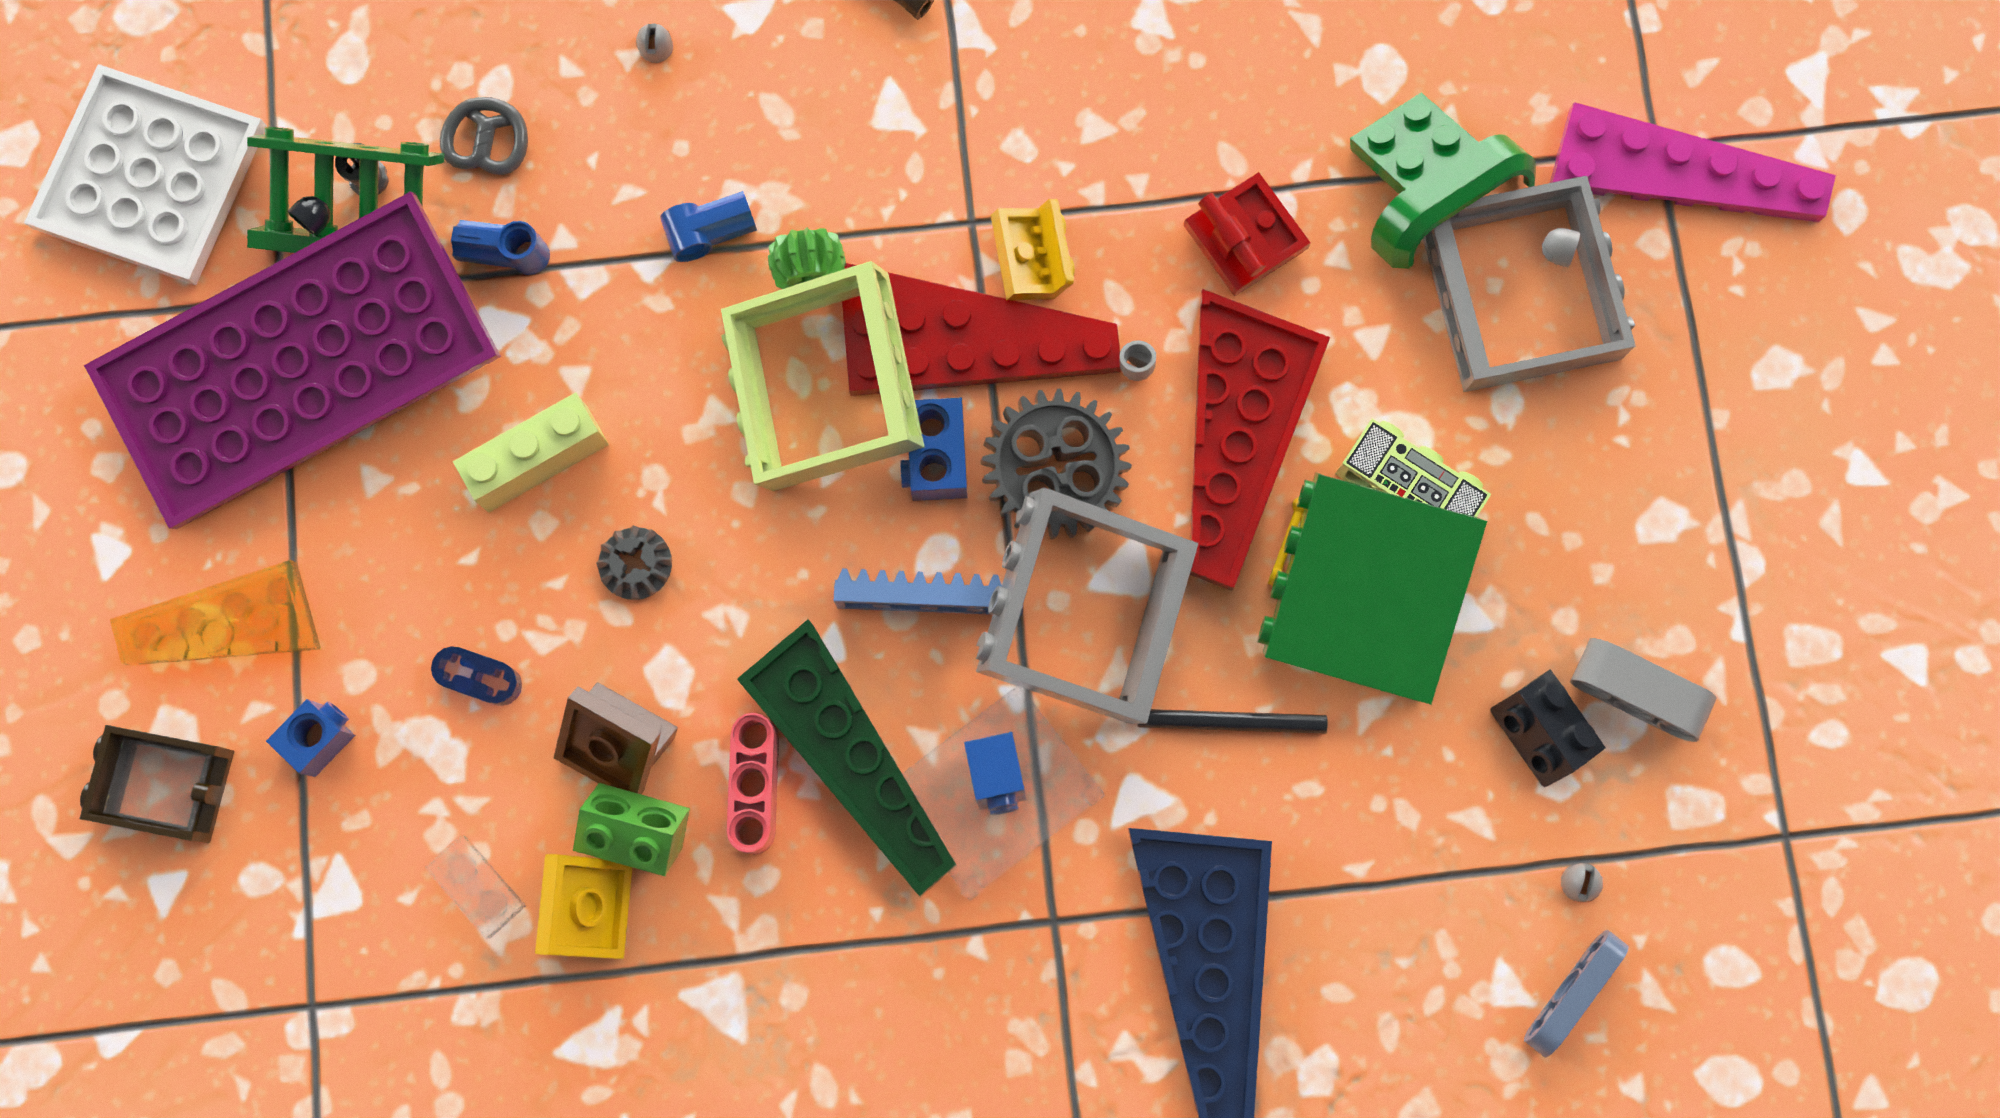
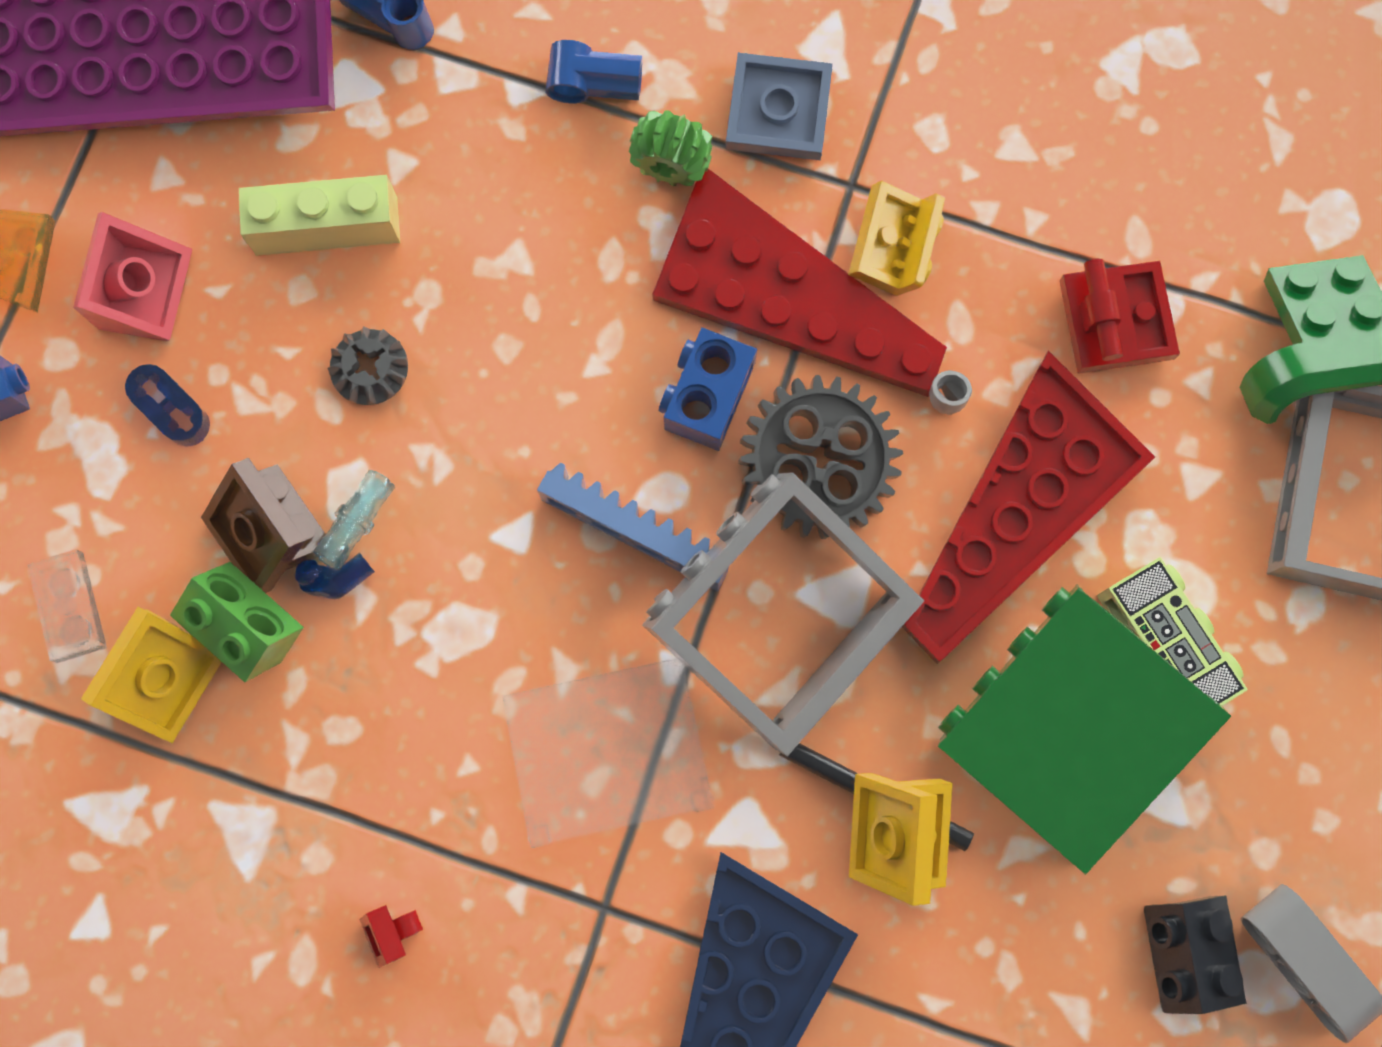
camera: 25 degrees right, 0 degrees up
yellowish green window [721,261,924,491] -> none
coral beam [727,713,779,855] -> none
dark green wing [737,619,957,897] -> none
blue brick [964,732,1026,815] -> none
yellow hinge [1267,497,1304,586] -> none
none -> coral slope [73,212,193,341]
none -> clear blue arm [294,552,375,600]
none -> clear light blue pin [312,469,396,570]
none -> red tile [359,905,423,968]
none -> sand blue plate [726,52,833,161]
none -> yellow bracket [849,773,953,906]

